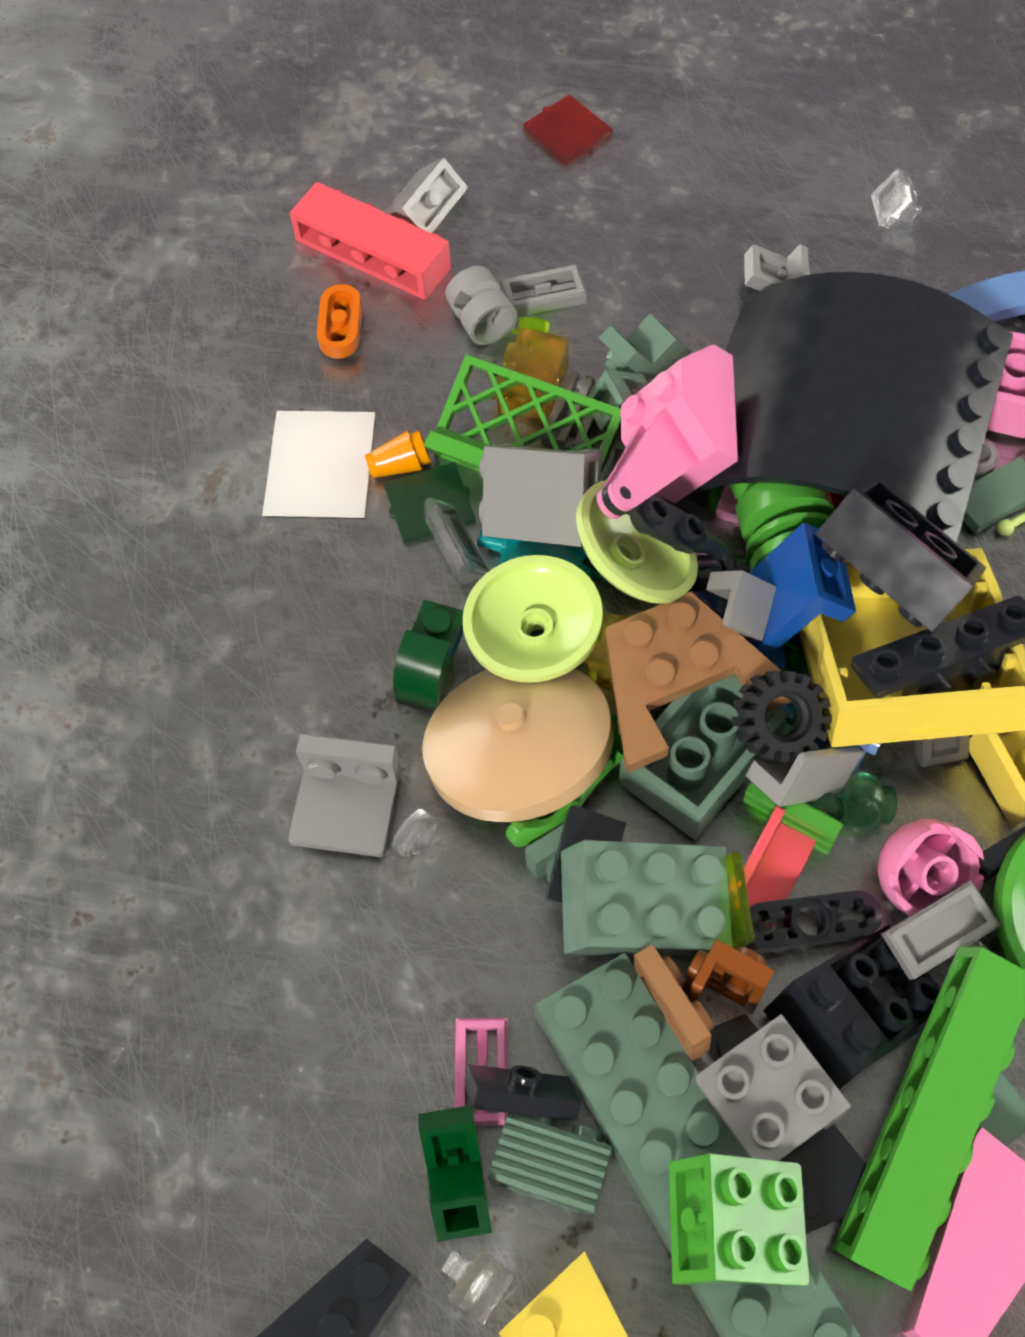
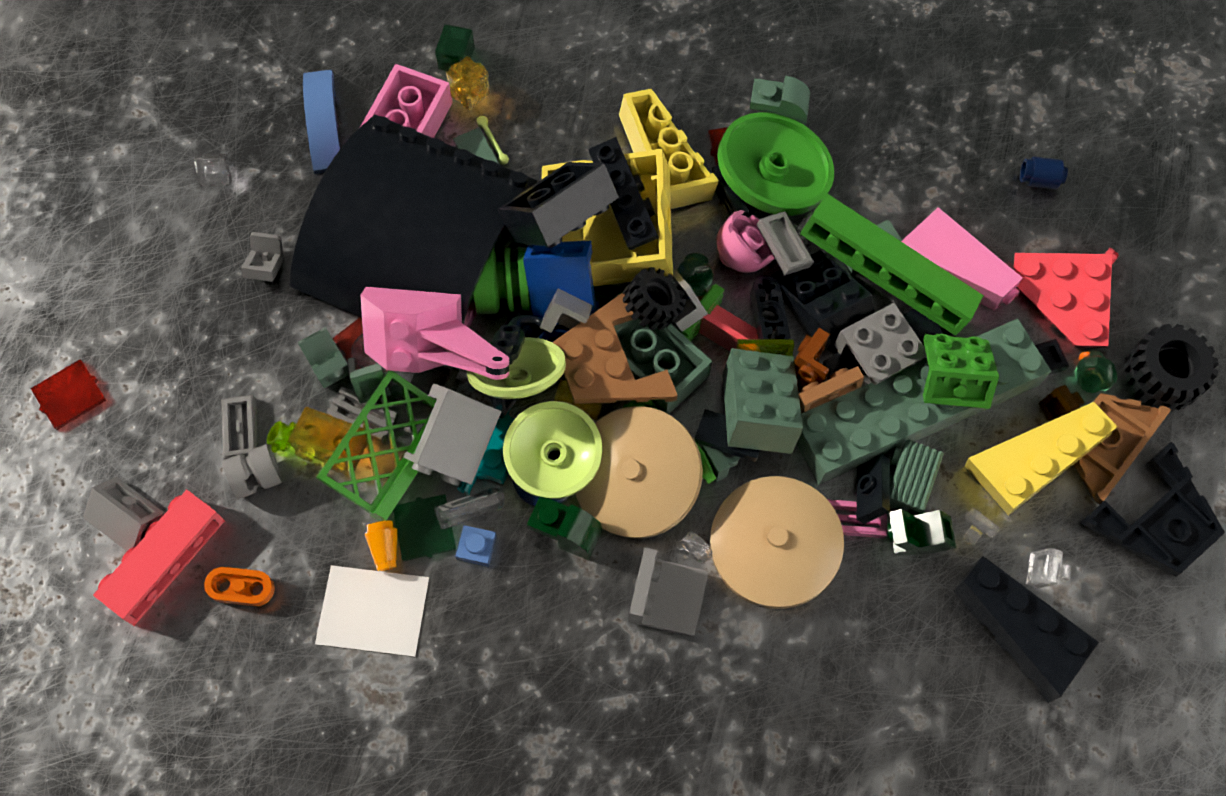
camera: 90 degrees left, 5 degrees up
none -> medium blue plate [455,525,497,567]
none -> tan dish [710,476,844,609]

